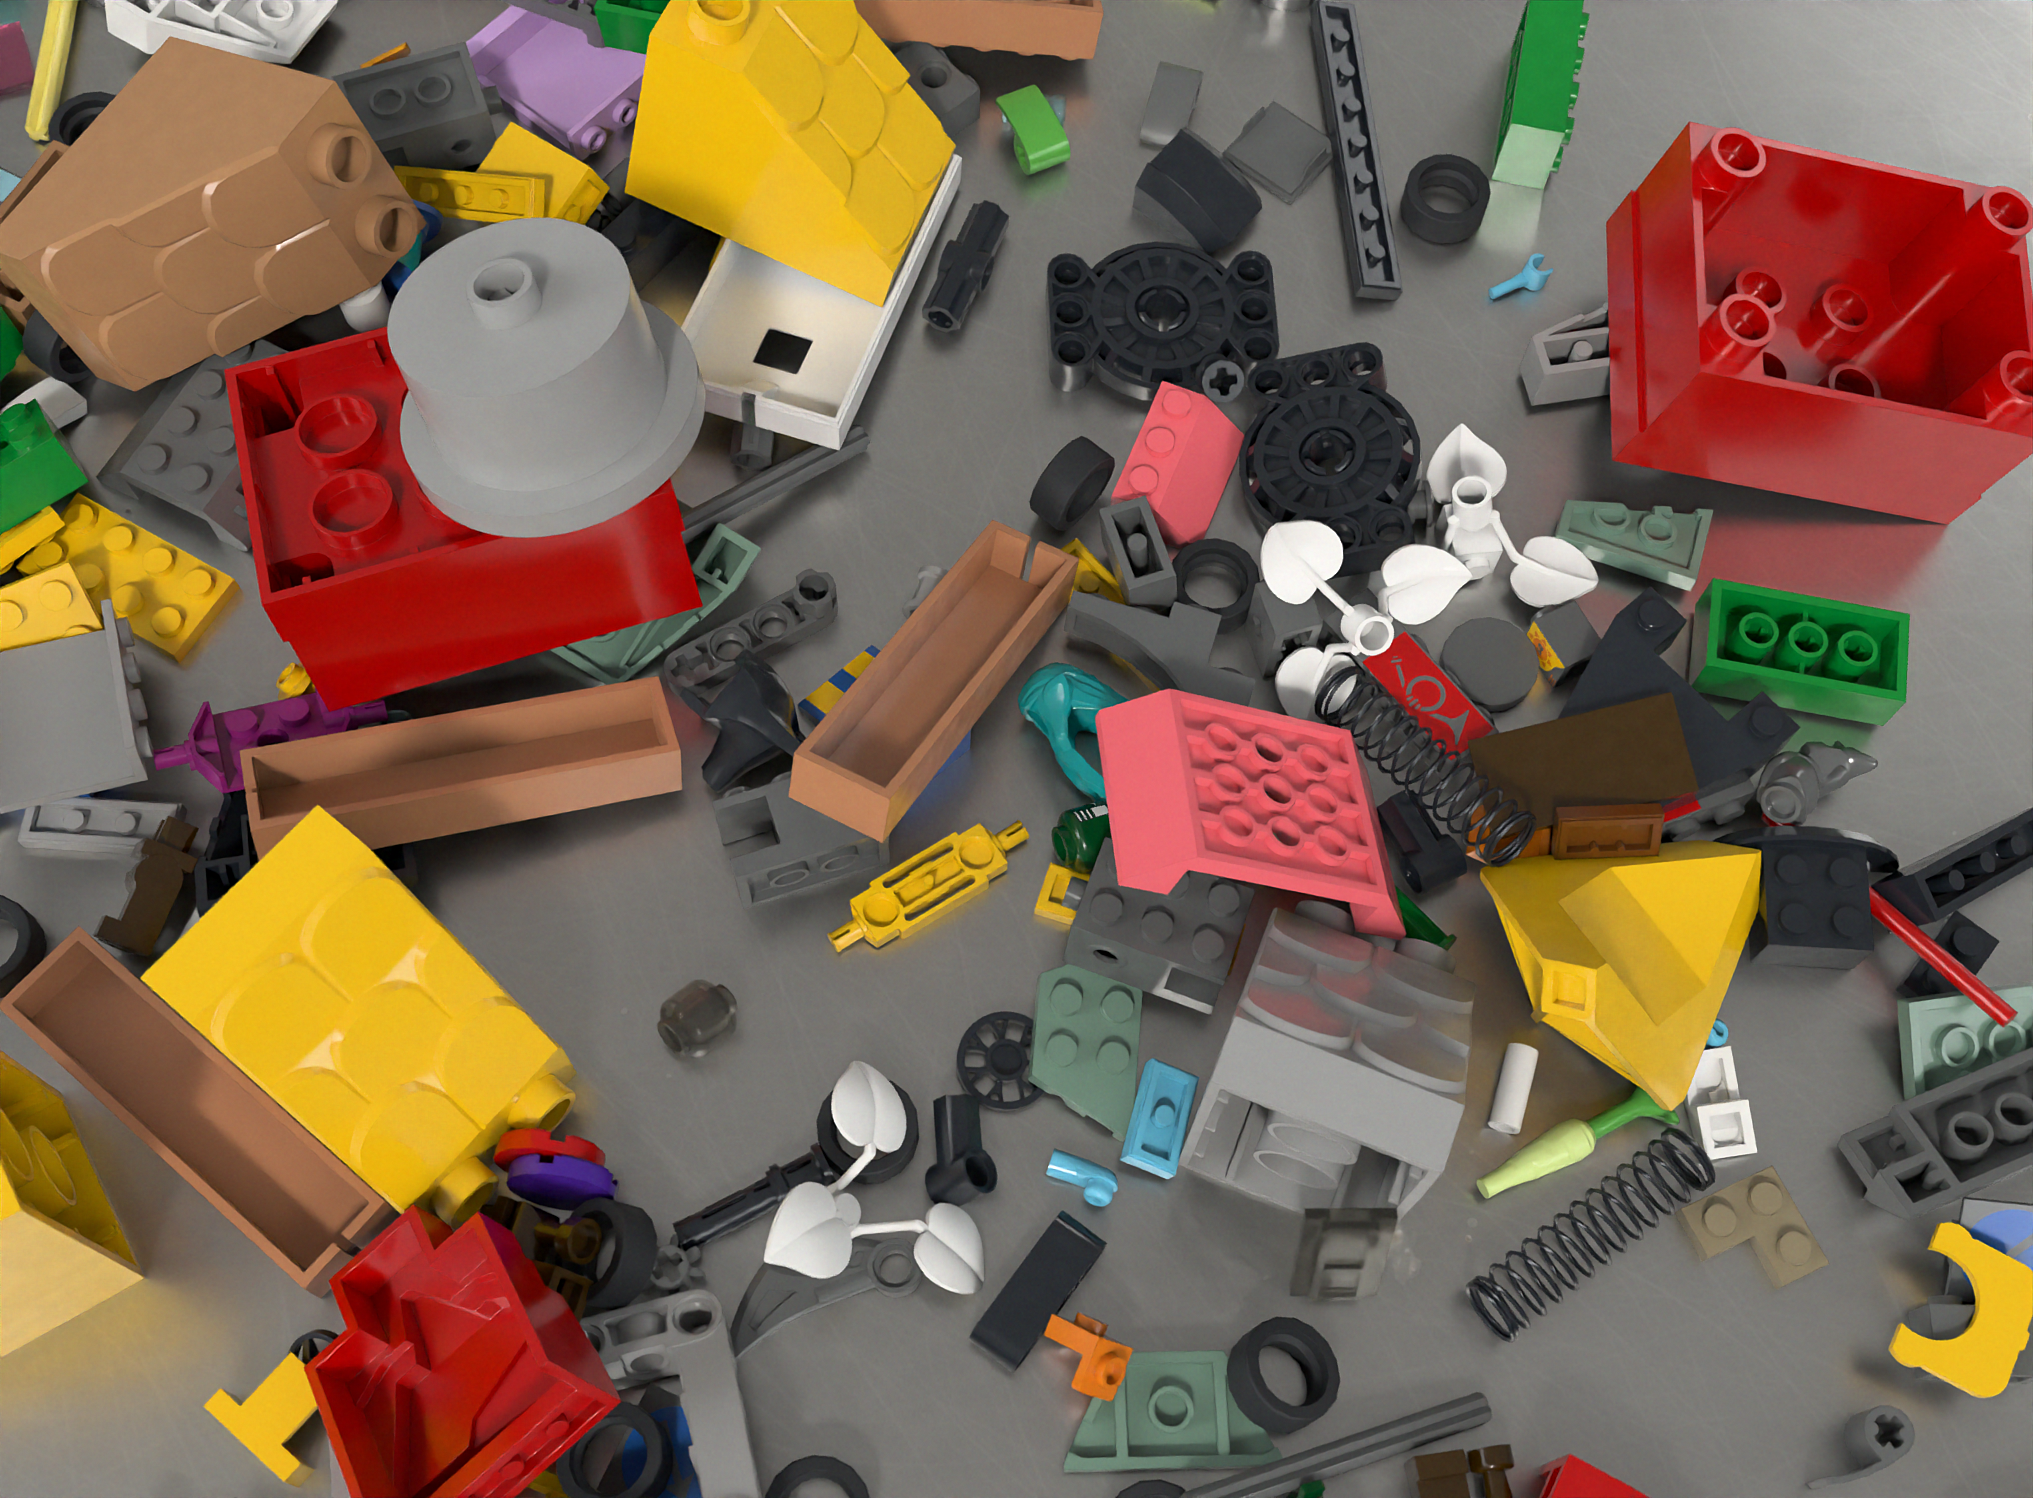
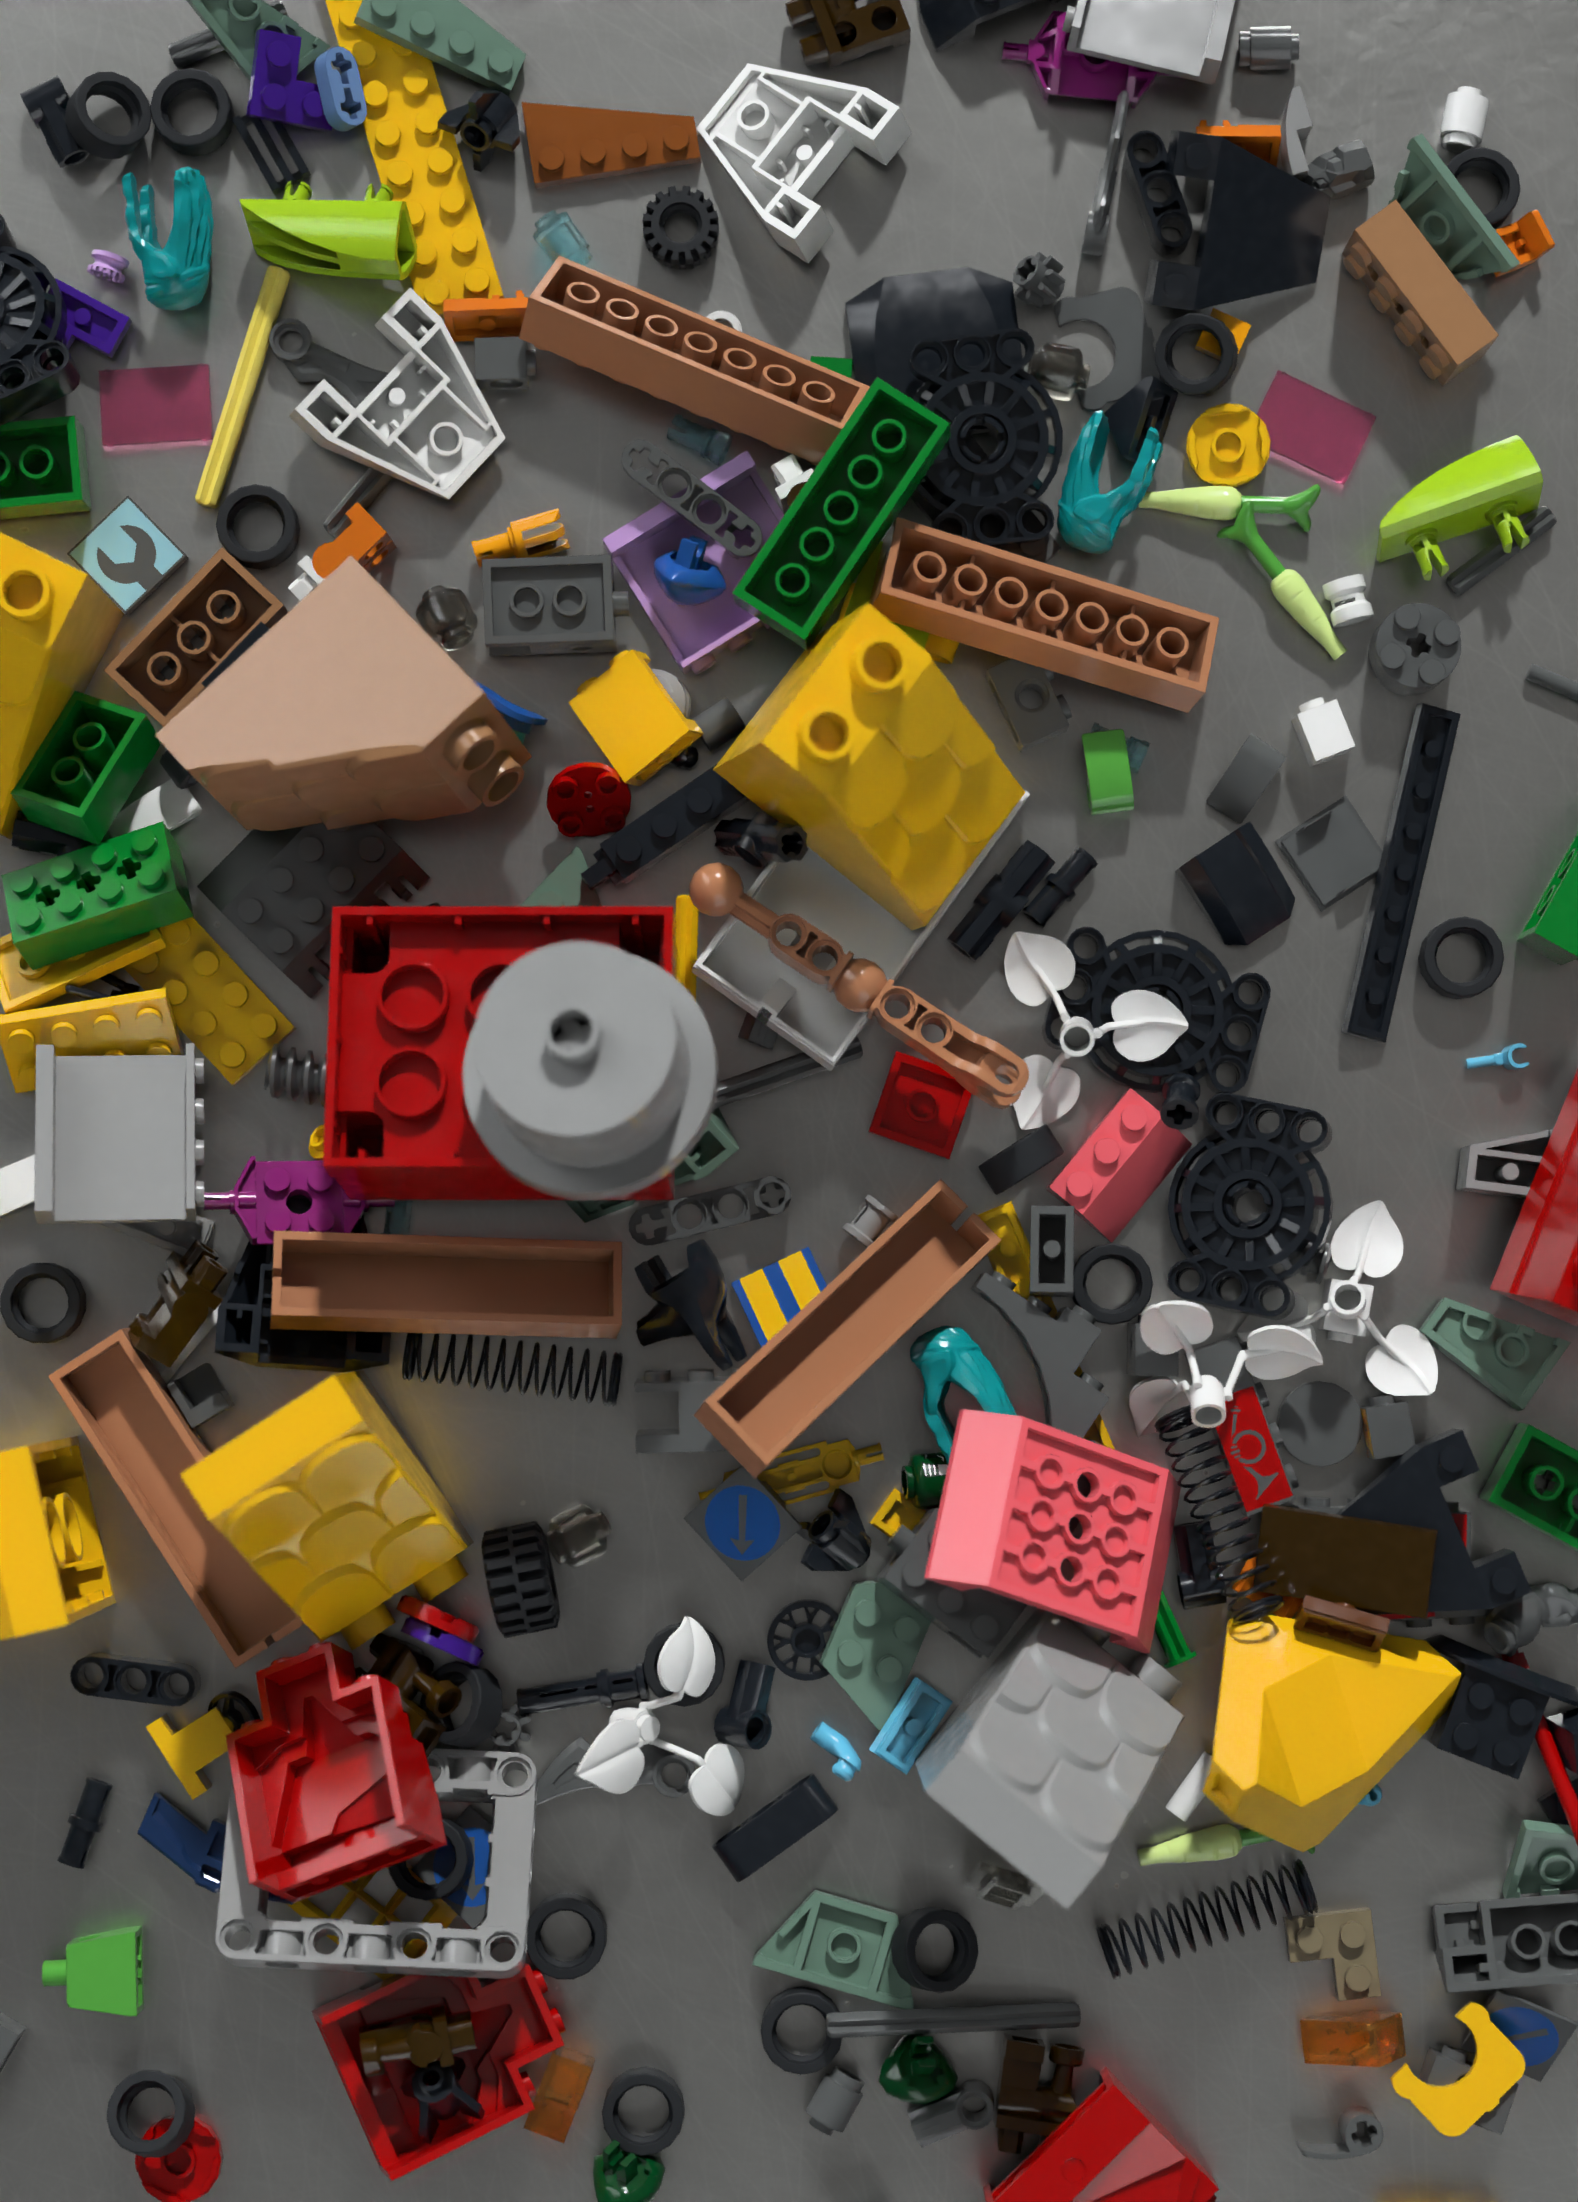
camera: 15 degrees right, 20 degrees up
yellow tile [394,165,545,223] -> none
orange bracket [1044,1312,1133,1401] -> none
white slope [1683,1046,1757,1160] -> none
none -> black beam [70,1653,201,1706]
none -> dark grey piece [264,1044,327,1108]
none -> black piece [402,1333,623,1407]
none -> black tyre [481,1521,560,1638]
none -> blue piece [654,535,726,606]
none -> piece [684,1465,803,1582]
none -> nougat piece [689,863,1029,1109]
none -> black piece [714,811,809,869]
none -> black brick [797,1488,872,1571]
none -> red plate [868,1051,972,1160]
none -> white plant [1004,931,1188,1130]
none -> black pin [1022,847,1098,928]
none -> white brick [1291,697,1355,767]
none -> clear orange arch [1300,2011,1406,2067]

